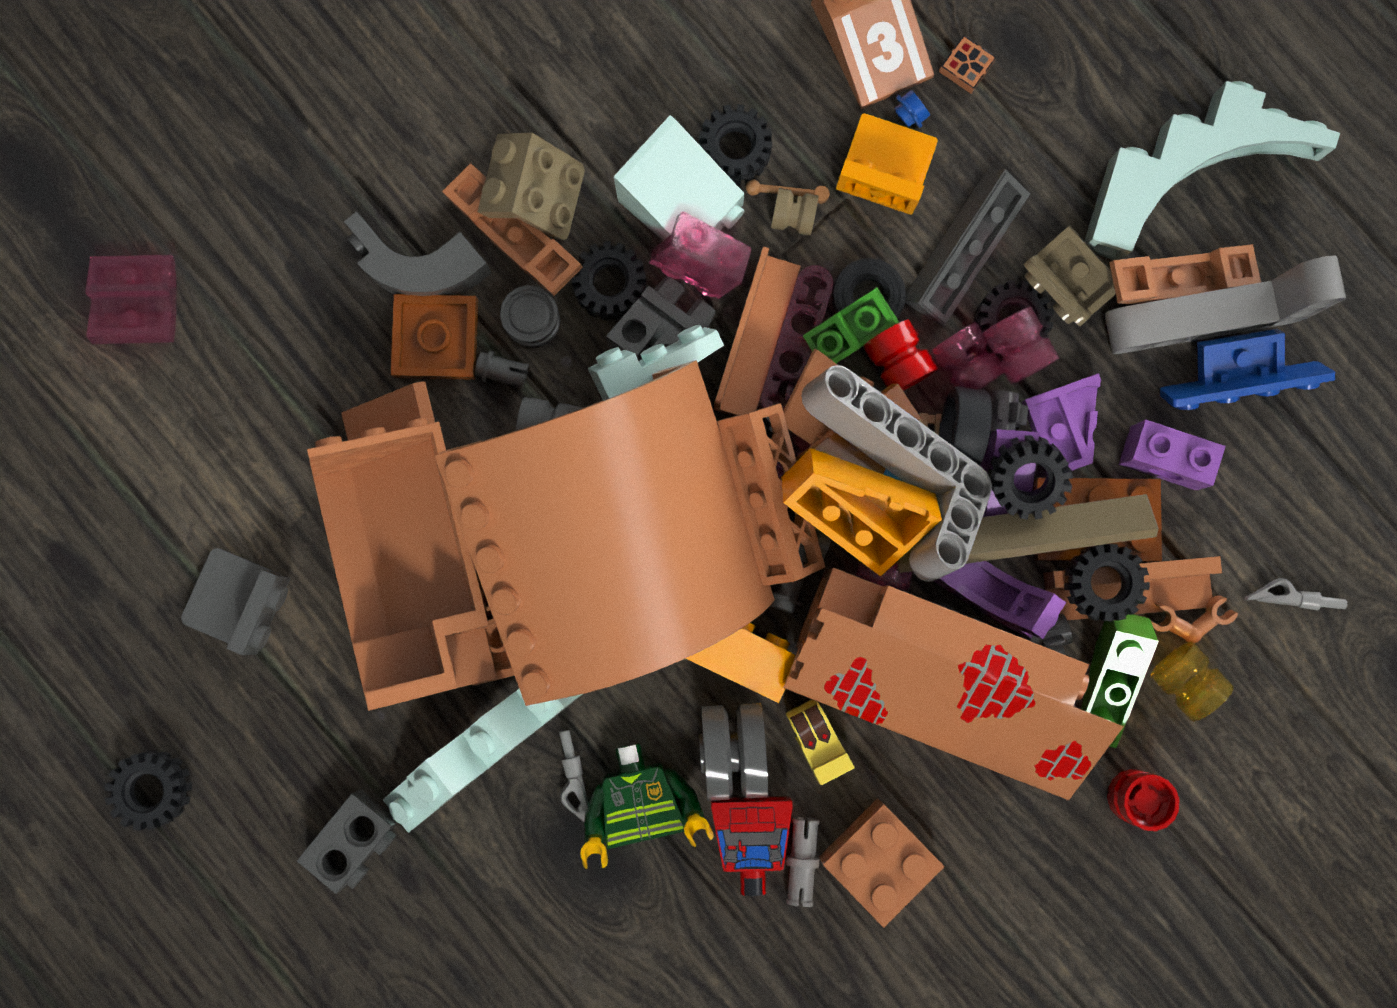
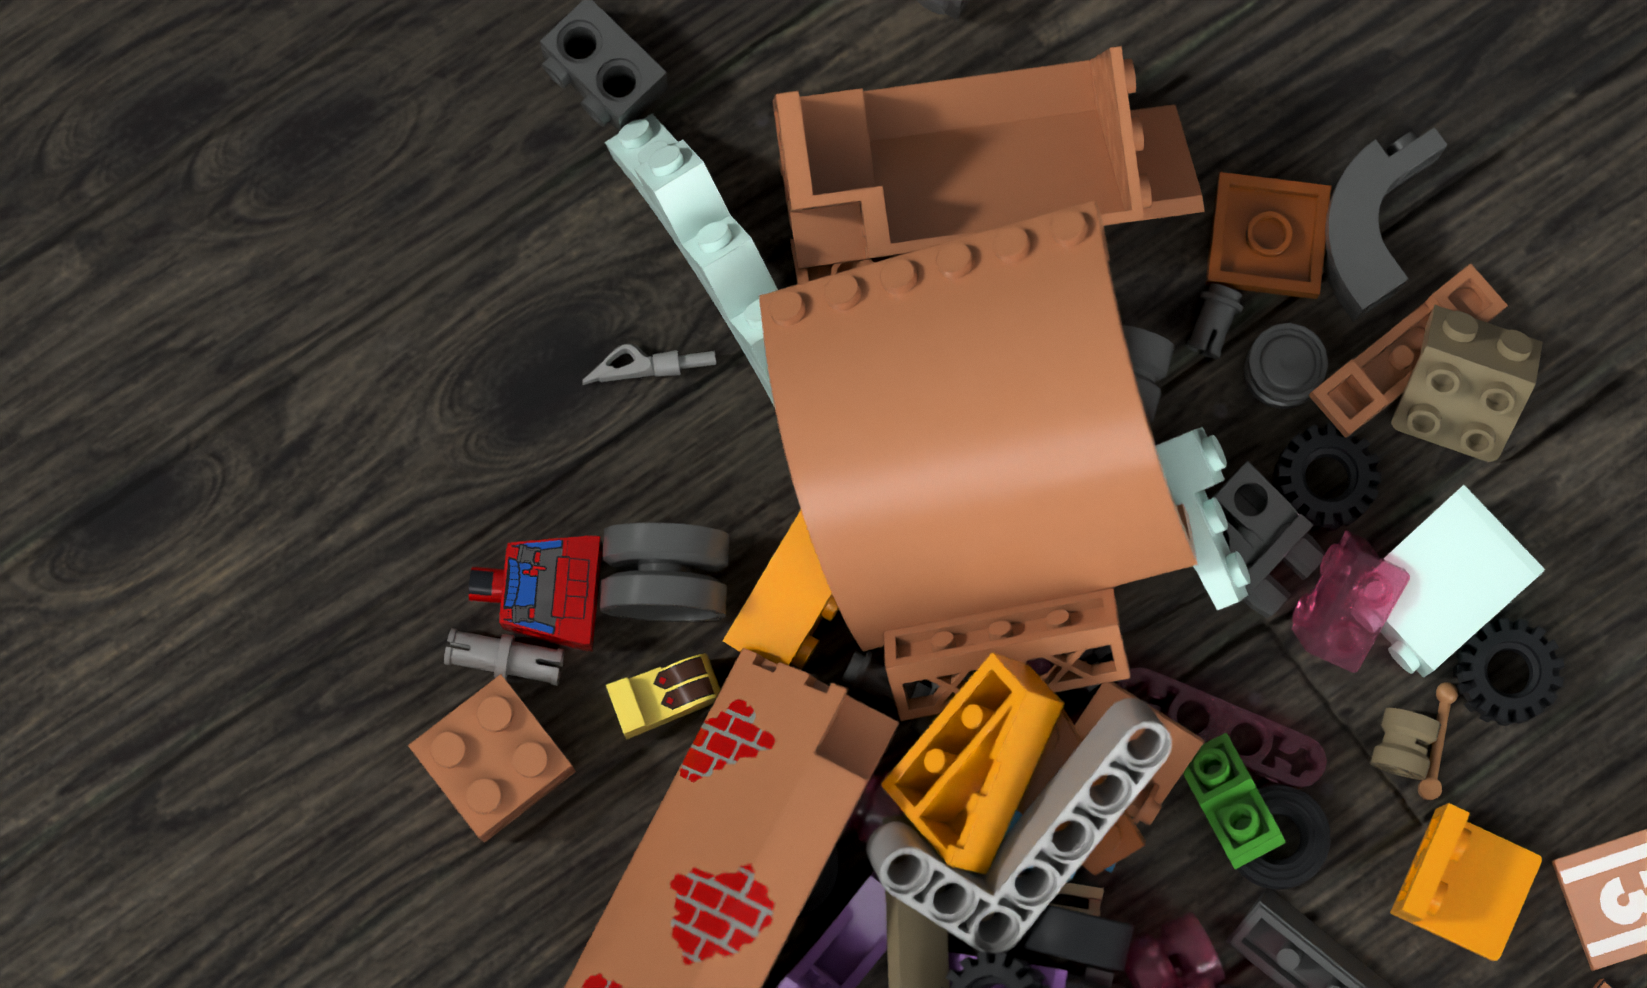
camera: 95 degrees right, 5 degrees down
dark green torso [580,743,714,869] -> none
nougat panel [714,246,801,416] -> none
red wheel [863,319,938,391] -> none
blue plate [894,90,930,128] -> none

